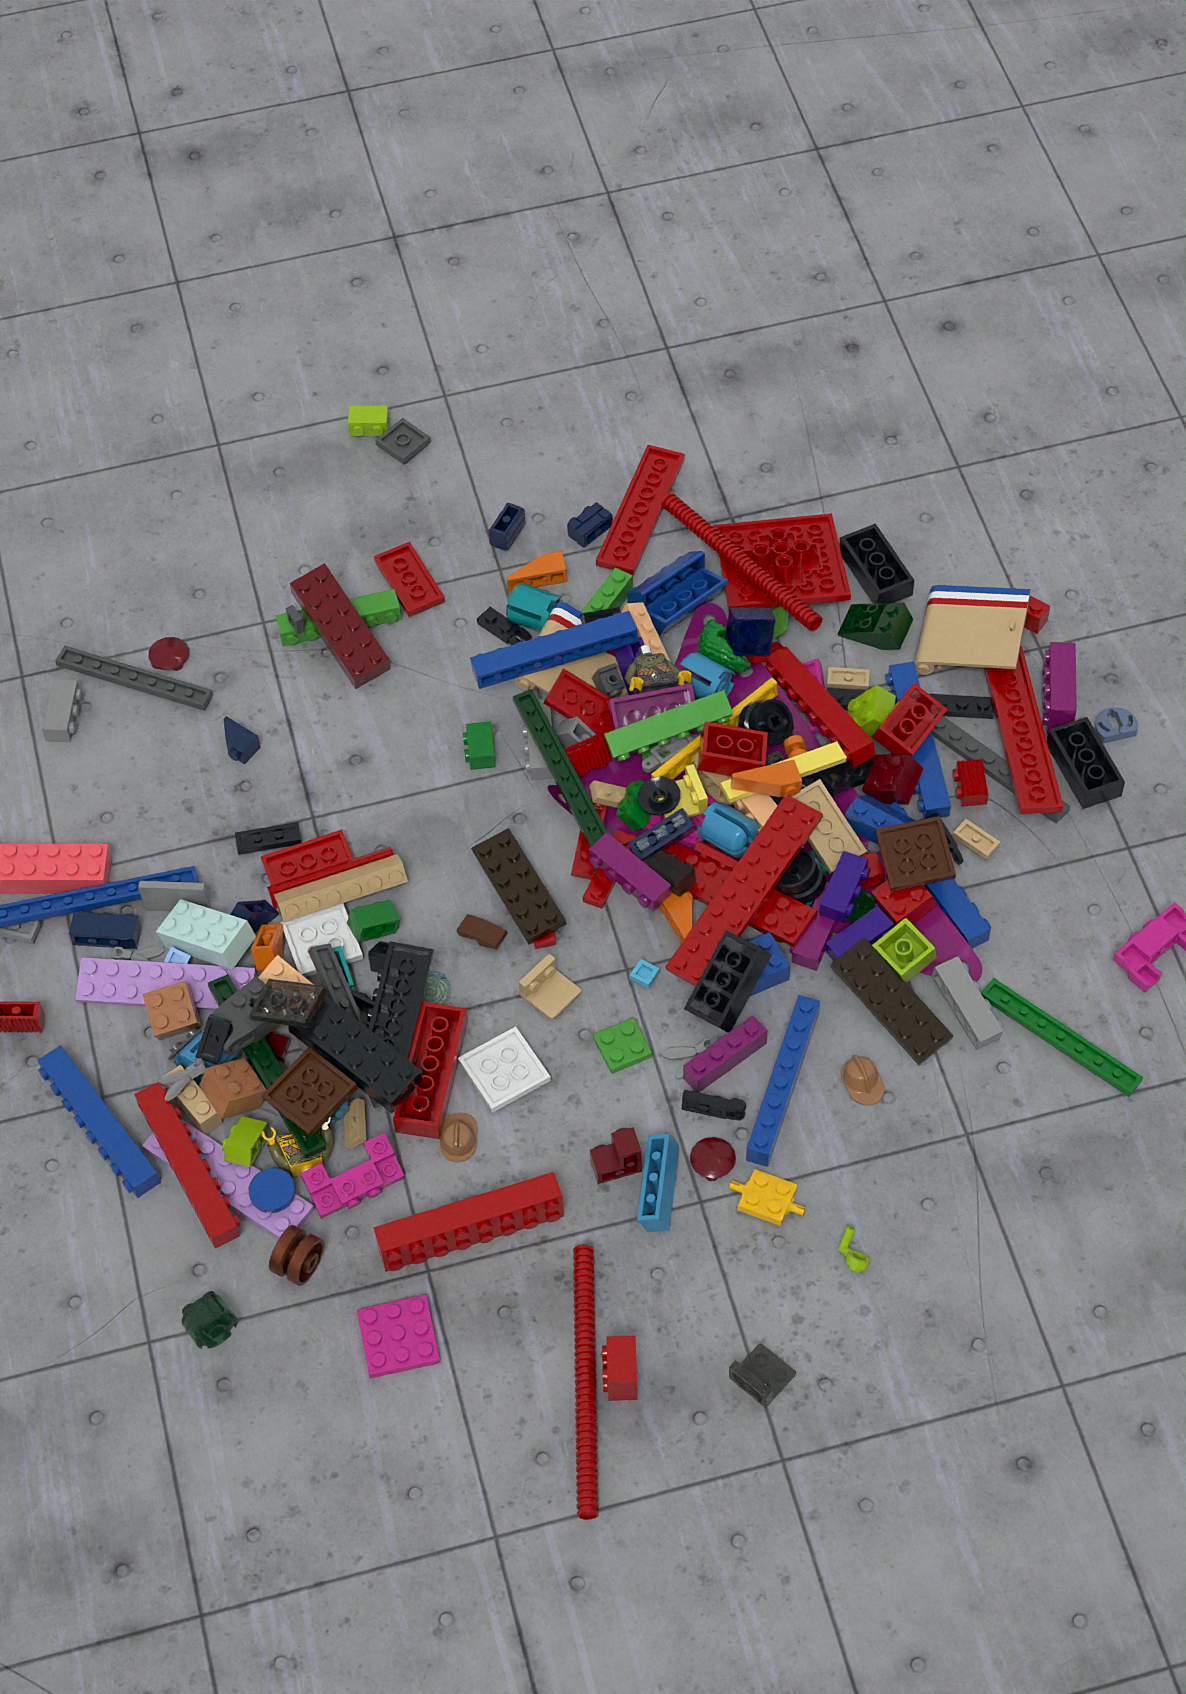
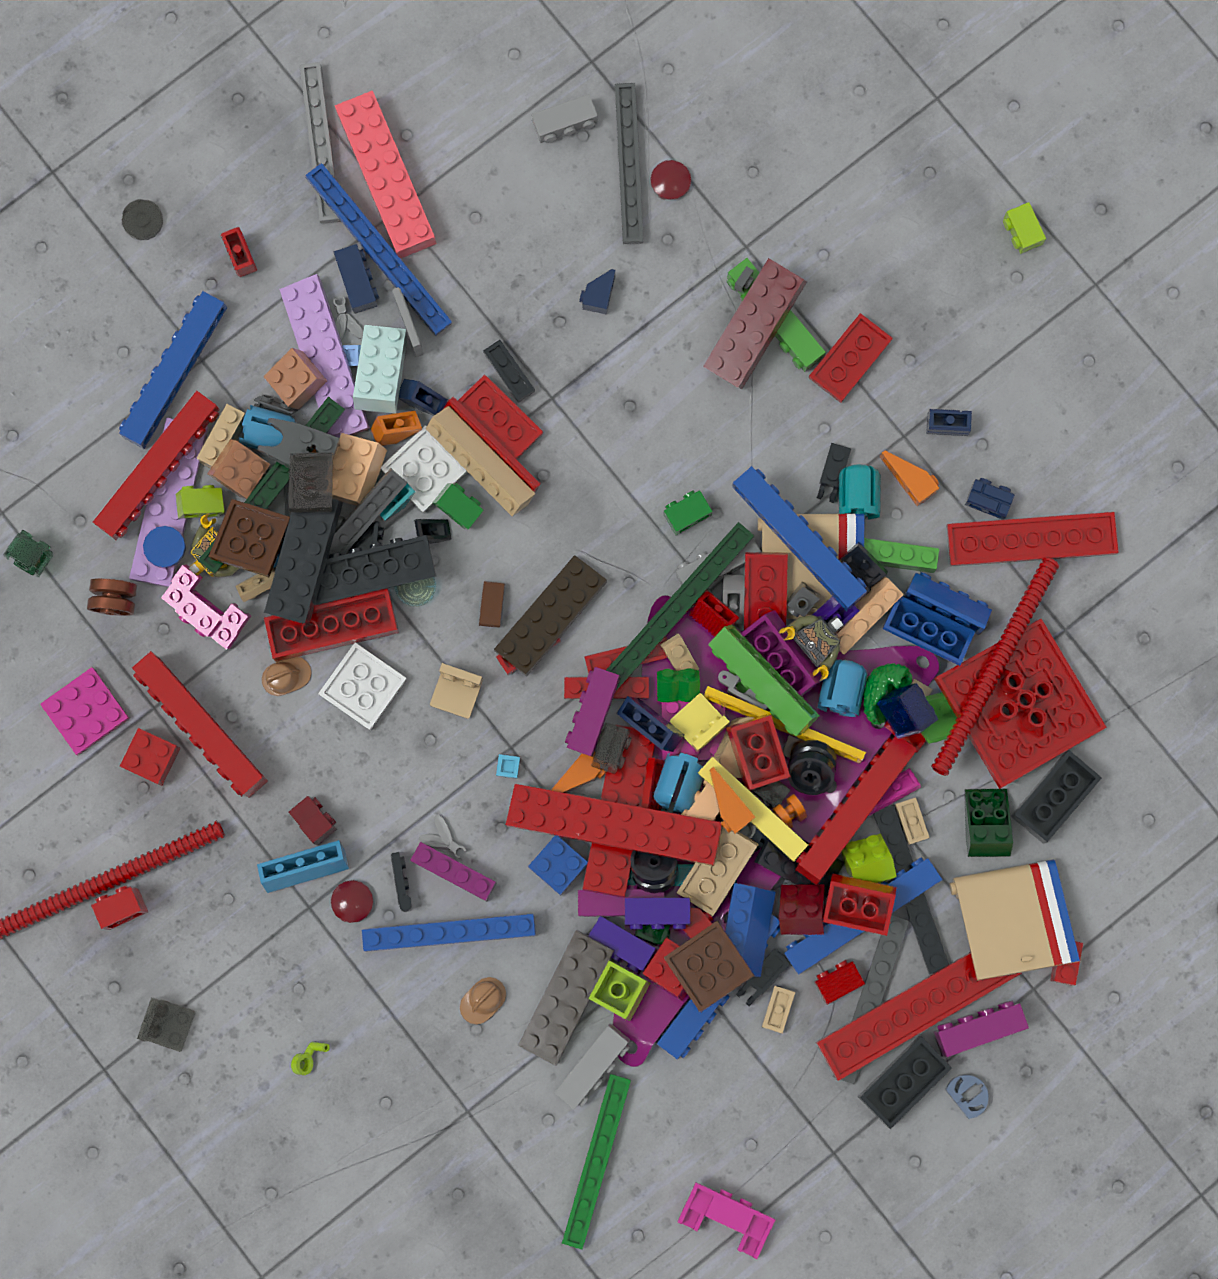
camera: 65 degrees right, 25 degrees up
light grey piece [159,1058,206,1101] -> none
black plate [195,1014,232,1065] -> none
dark grey plate [375,418,431,464] -> none
bright green plate [593,1018,652,1074] -> none
black dish [638,777,681,815] -> none
black brick [684,930,772,1033] -> none
yellow plate [729,1169,806,1226] -> none
none -> red brick [120,728,180,786]

